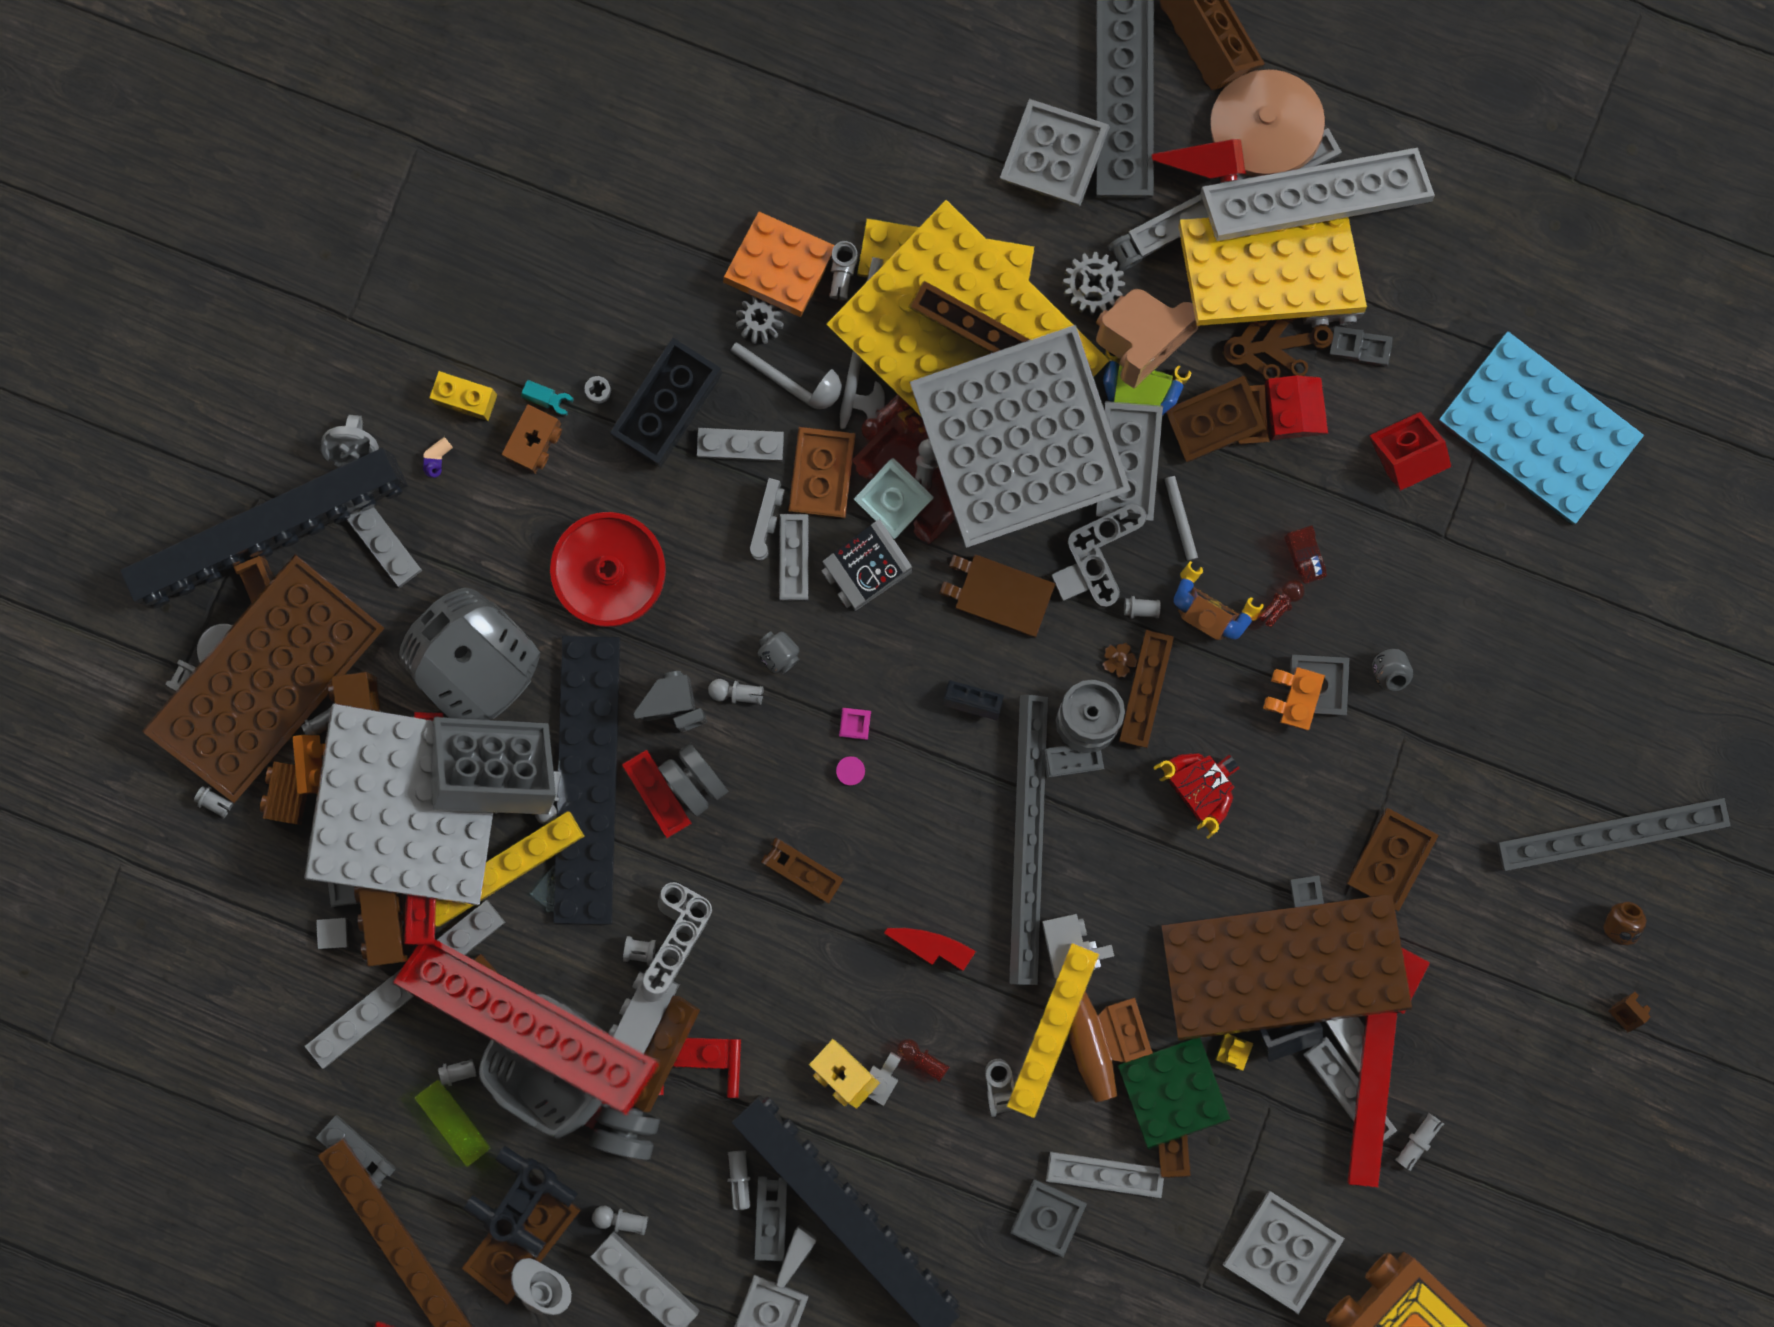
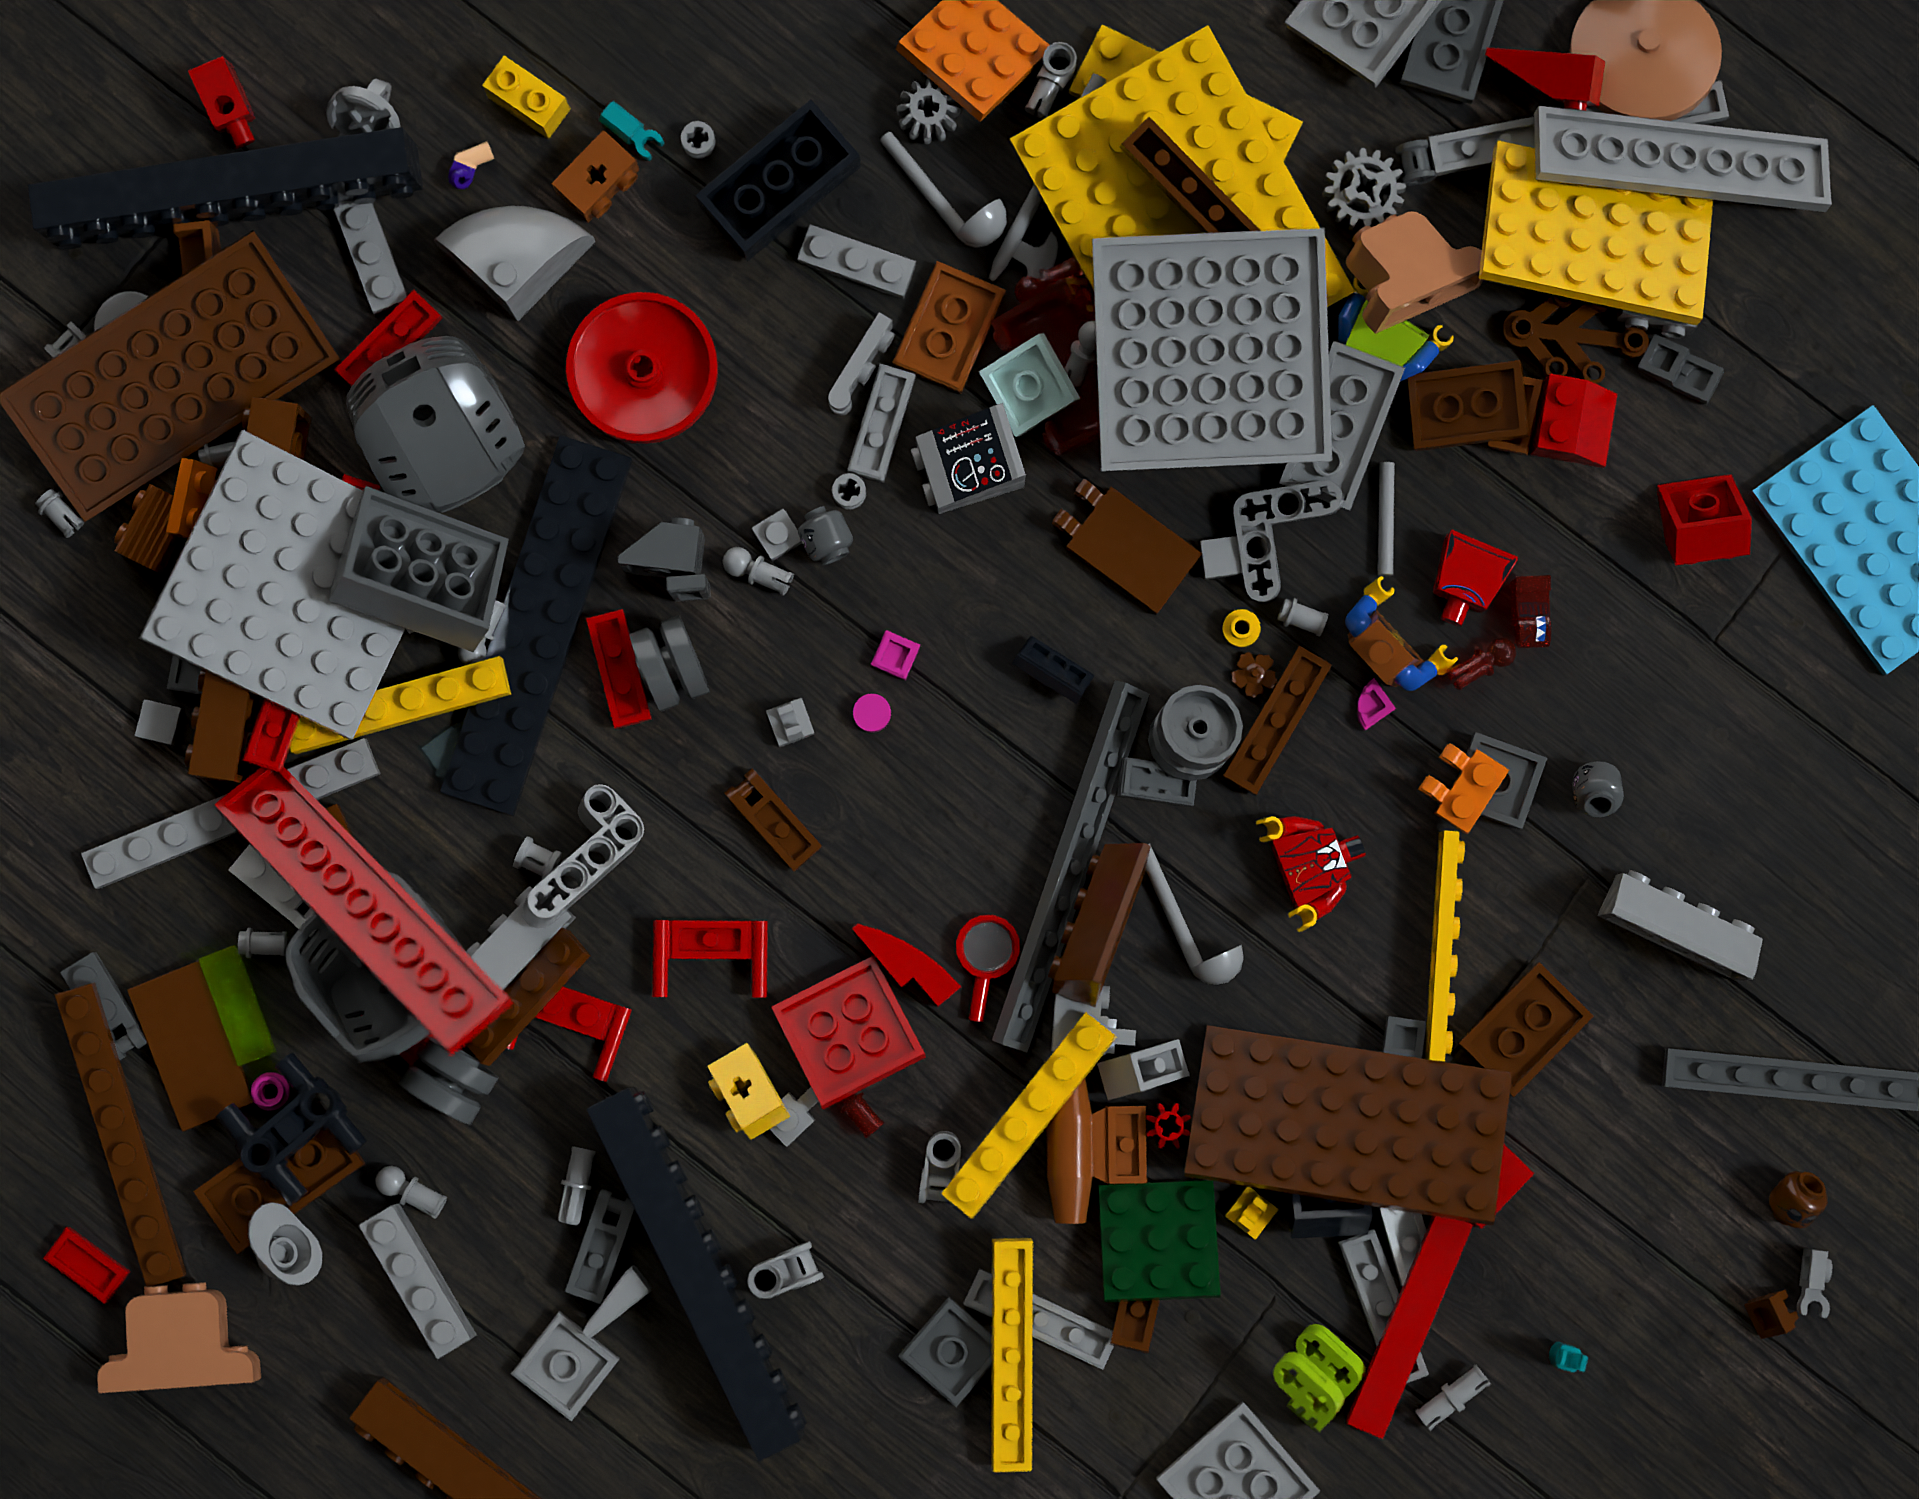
camera: 15 degrees right, 0 degrees up
none -> reddish brown tile [127,961,254,1132]
none -> red torso [188,56,256,149]
none -> white plate [229,845,316,937]
none -> dark pink plate [251,1072,290,1111]
none -> red plate [334,290,443,386]
none -> light grey brick [434,206,596,321]
none -> red plate [652,920,768,998]
none -> light grey piece [748,1241,824,1298]
none -> light grey plate [752,508,802,561]
none -> light grey tile [766,698,815,747]
none -> red plate [771,955,926,1109]
none -> light grey bush [832,473,866,509]
none -> piece [956,915,1020,1022]
none -> yellow plate [991,1238,1033,1472]
none -> reddish brown slope [1048,843,1151,1007]
none -> light grey slope [1097,1039,1190,1100]
none -> light grey piece [1146,844,1244,985]
none -> red gear [1146,1103,1191,1148]
none -> yellow plate [1222,609,1261,647]
none -> lime piece [1273,1324,1366,1433]
none -> dark pink tile [1357,678,1396,731]
none -> yellow plate [1424,830,1465,1061]
none -> red torso [1433,530,1518,627]
none -> teal bar [1549,1341,1589,1372]
none -> light grey slope [1597,870,1763,981]
none -> light grey plate [1797,1248,1832,1318]

